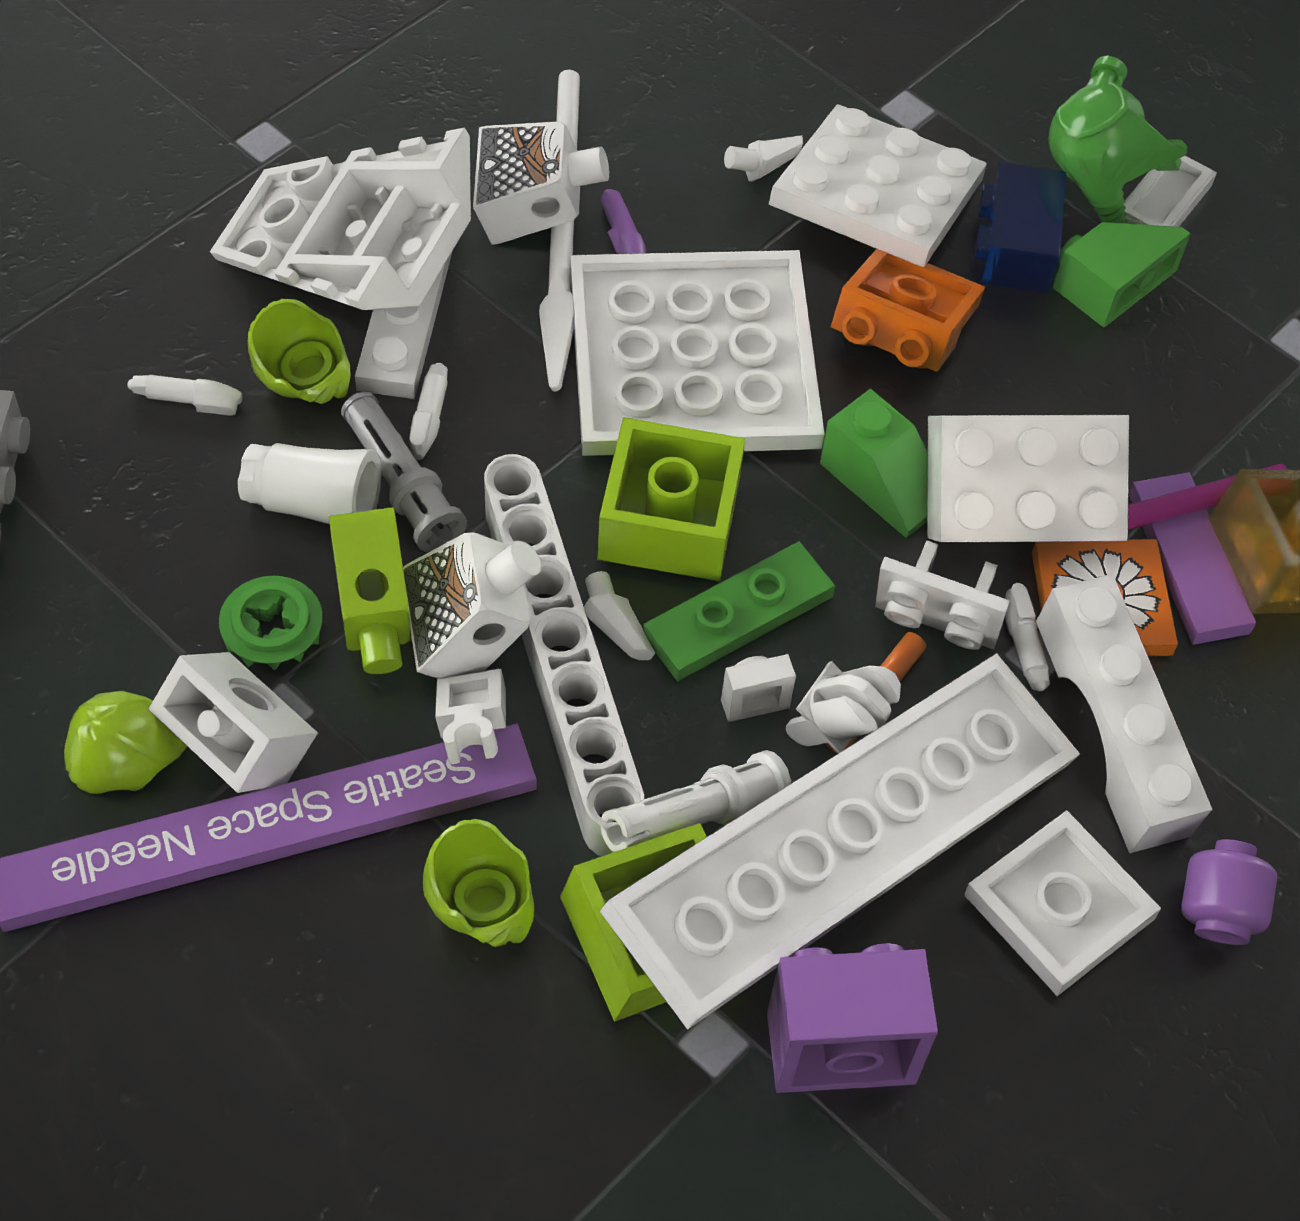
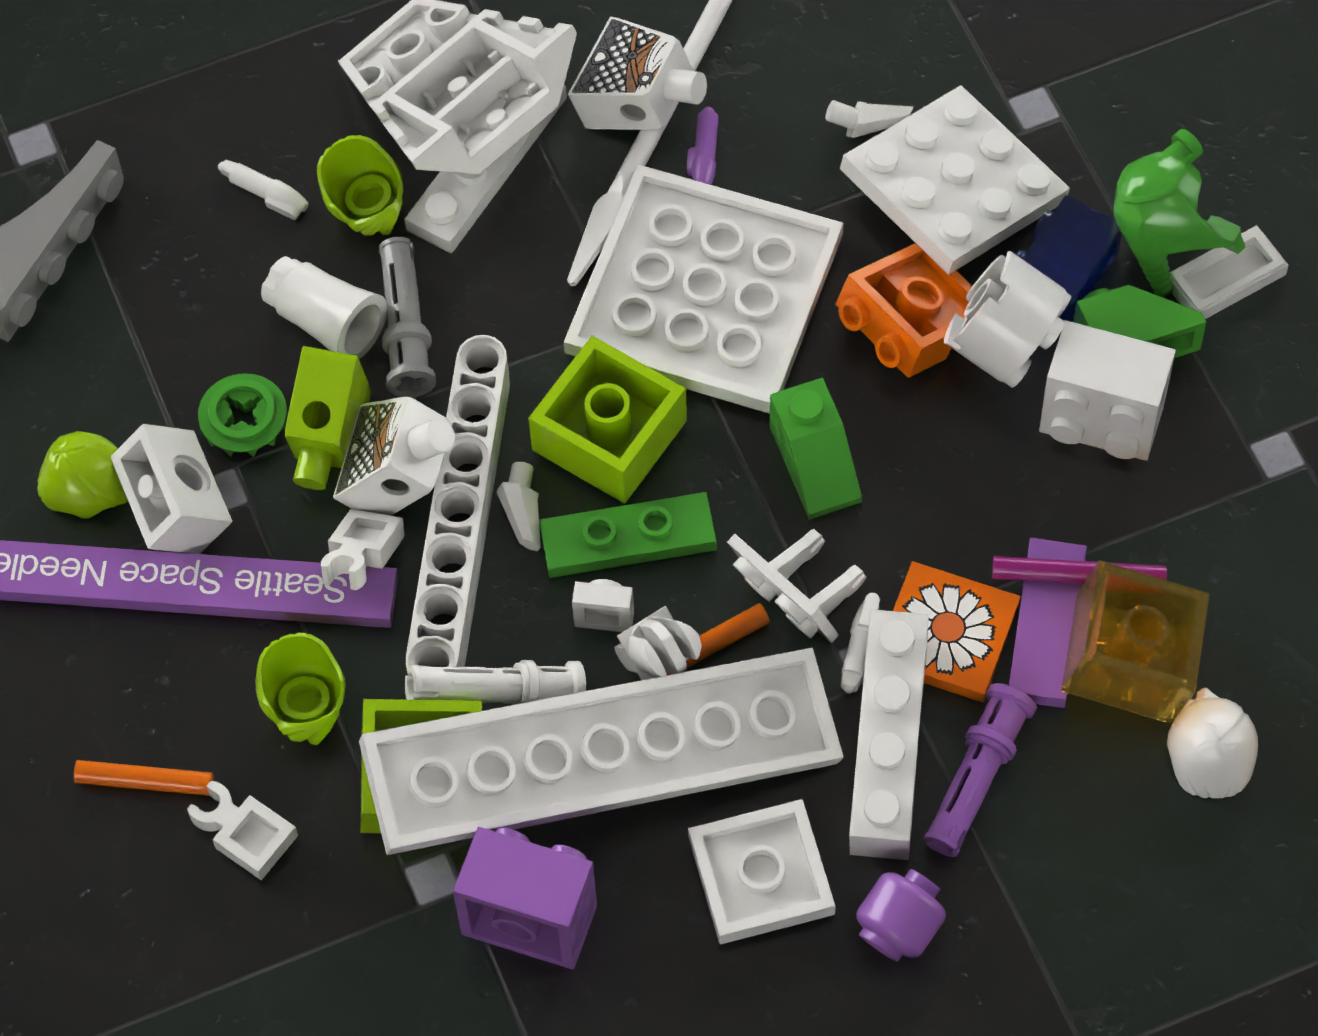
camera: 30 degrees right, 5 degrees up
white piece [409,363,448,460] -> none
white brick [927,415,1129,542] -> none
none -> orange piece [74,760,214,796]
none -> white plate [187,781,298,880]
none -> medium lavender pin [923,683,1037,857]
none -> white brick [944,251,1071,387]
none -> white brick [1039,320,1176,461]

